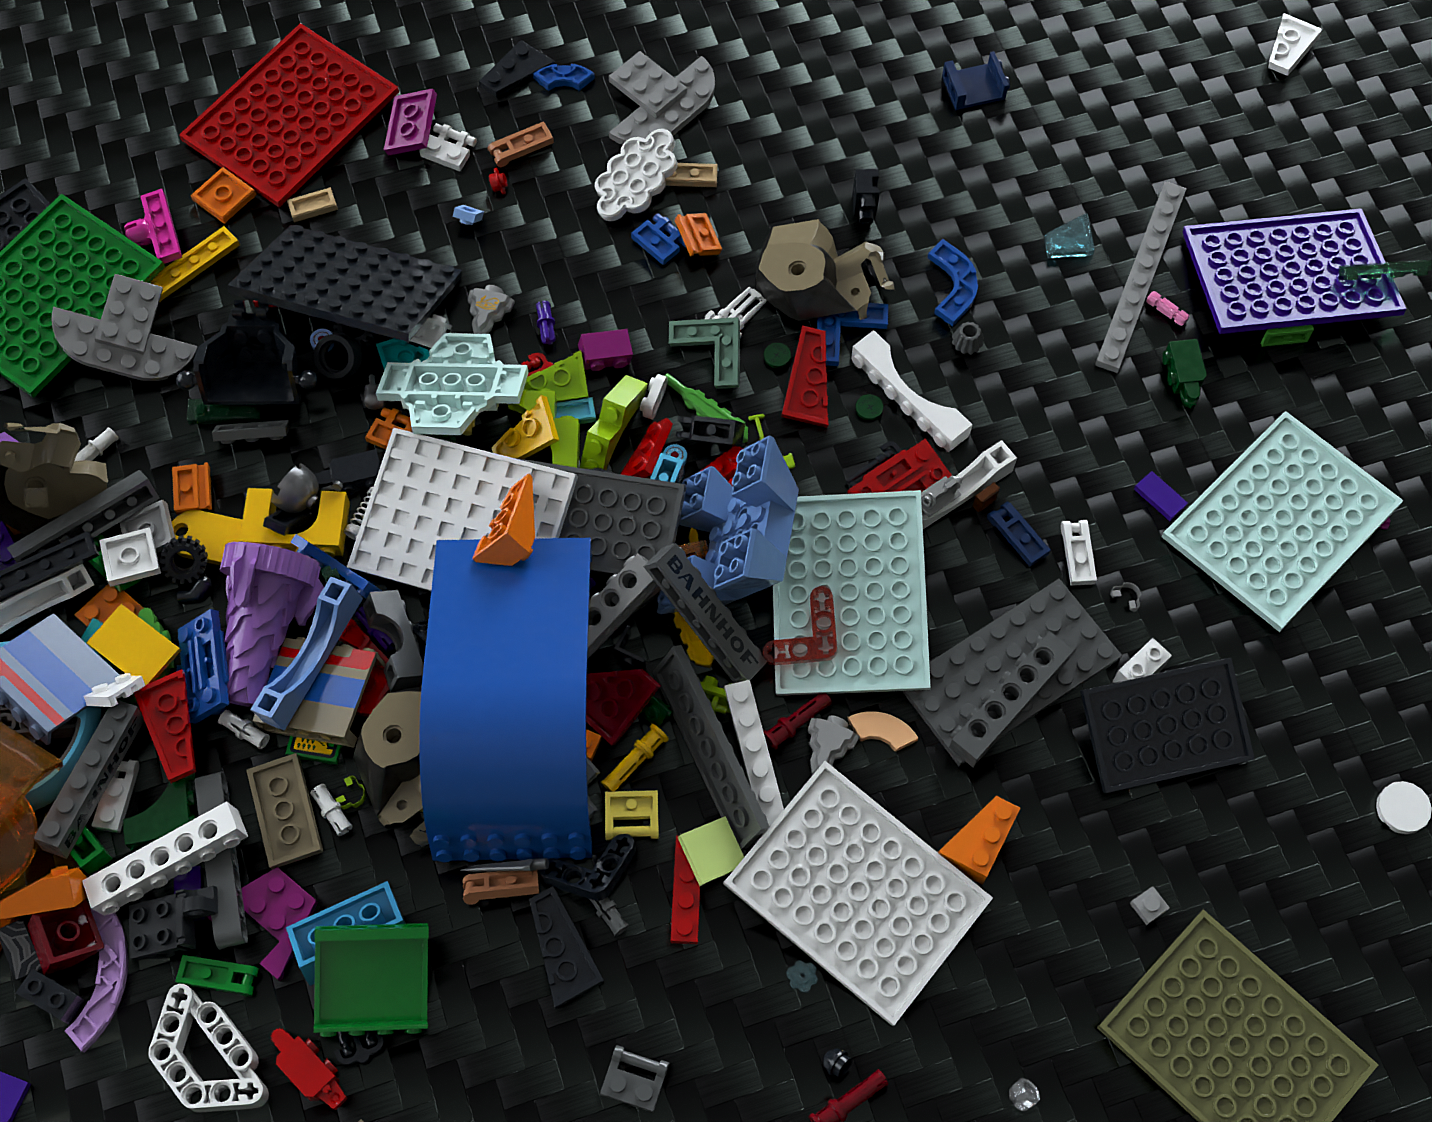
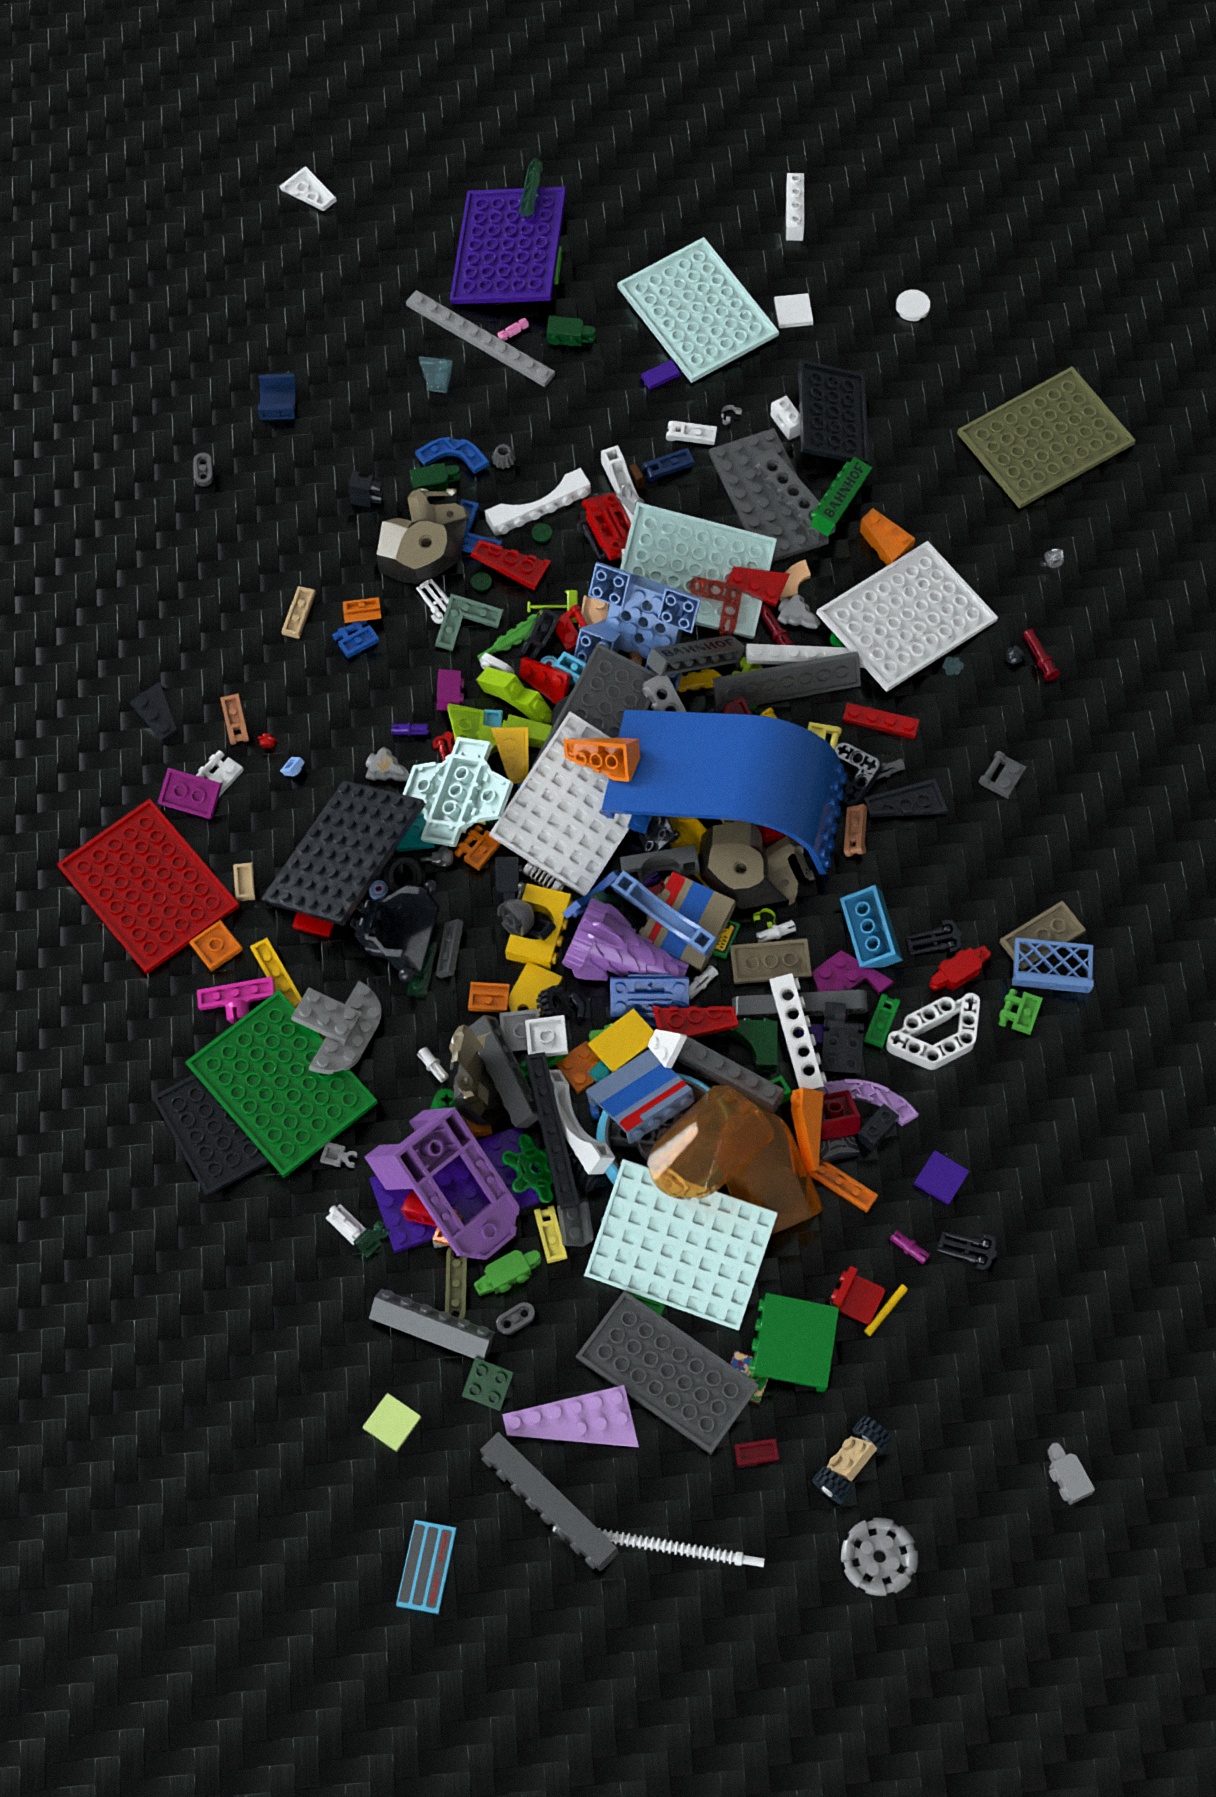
camera: 75 degrees left, 0 degrees up
green panel [314,923,429,1037] -> none
dark grey bar [460,858,549,872] -> none
blue tile [533,64,595,91] -> none
white plate [595,129,678,221] -> none
light grey plate [609,51,715,145] -> none
yellowish green tile [677,816,744,886] -> none
light grey plate [1130,886,1170,925] -> none
none -> flat silver plate [194,453,213,486]
none -> dark green hinge [409,463,461,492]
none -> red wing [726,566,790,607]
none -> white tile [774,293,813,328]
none -> green brick [809,457,872,536]

